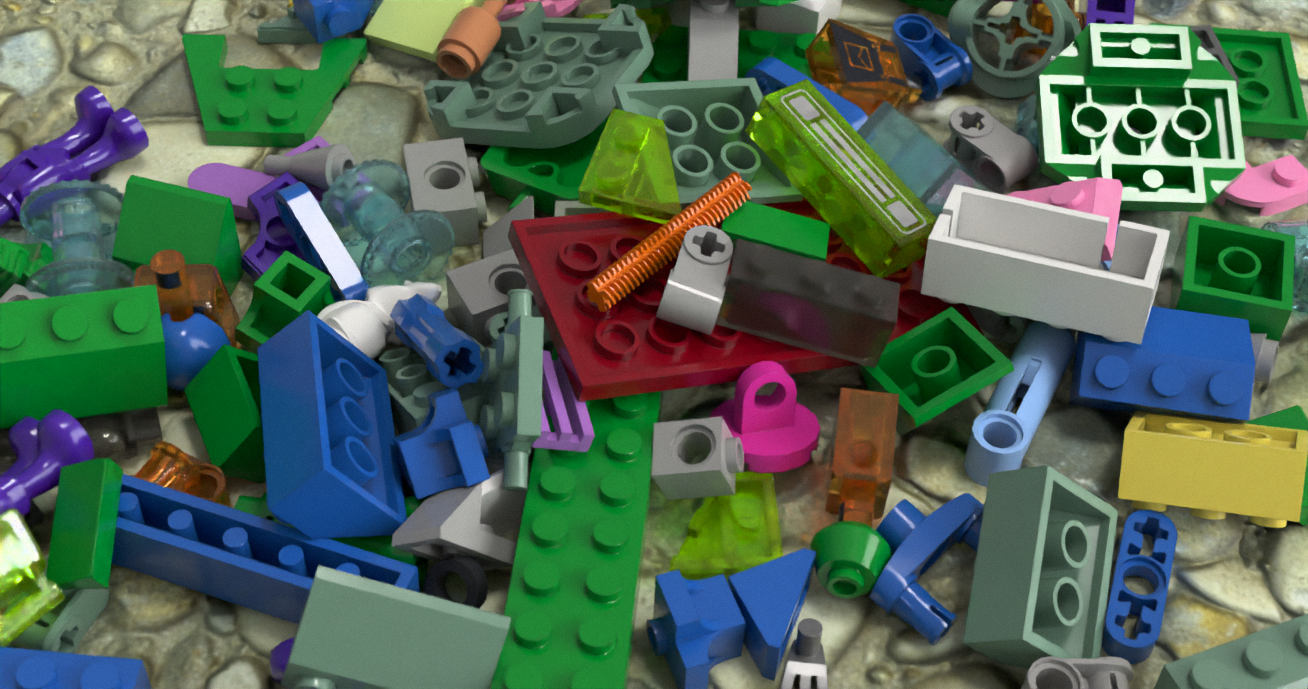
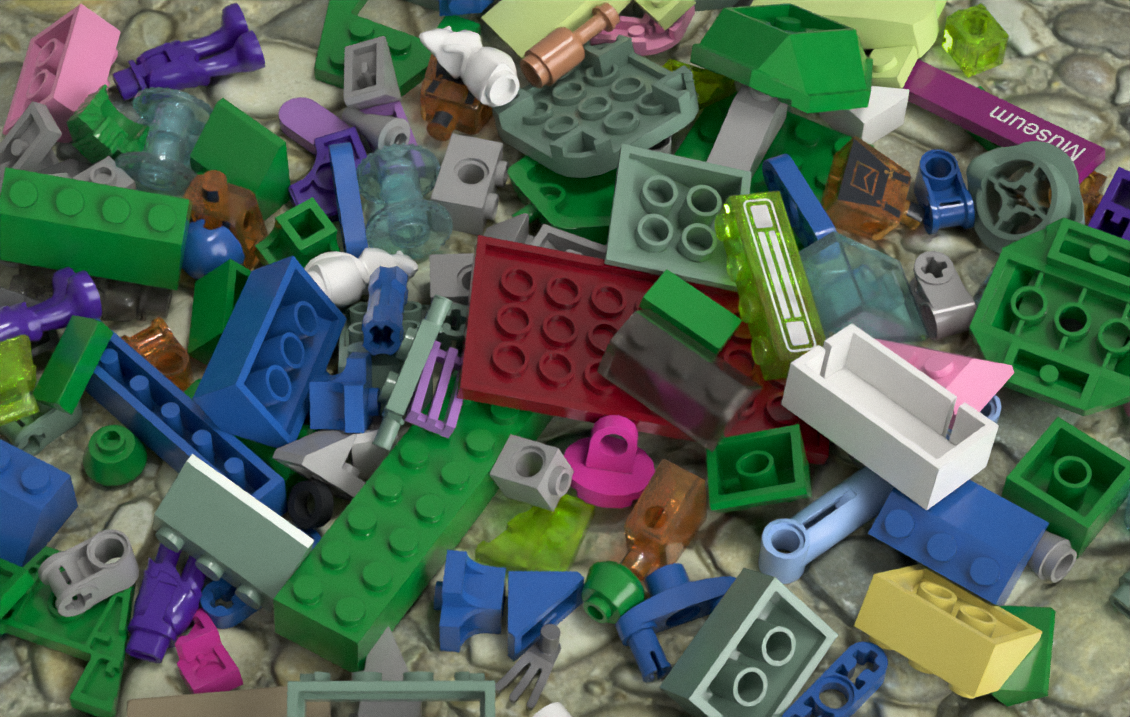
camera: 25 degrees right, 5 degrees up
clear neon green wing [578,108,681,224] -> none
orange axle [586,172,752,312] -> none
light grey piece [656,225,733,335] -> none
none -> green cone [83,425,147,486]
none -> light grey slope [343,36,402,110]
none -> white animal [419,26,519,107]
none -> clear orange torso [420,54,493,141]

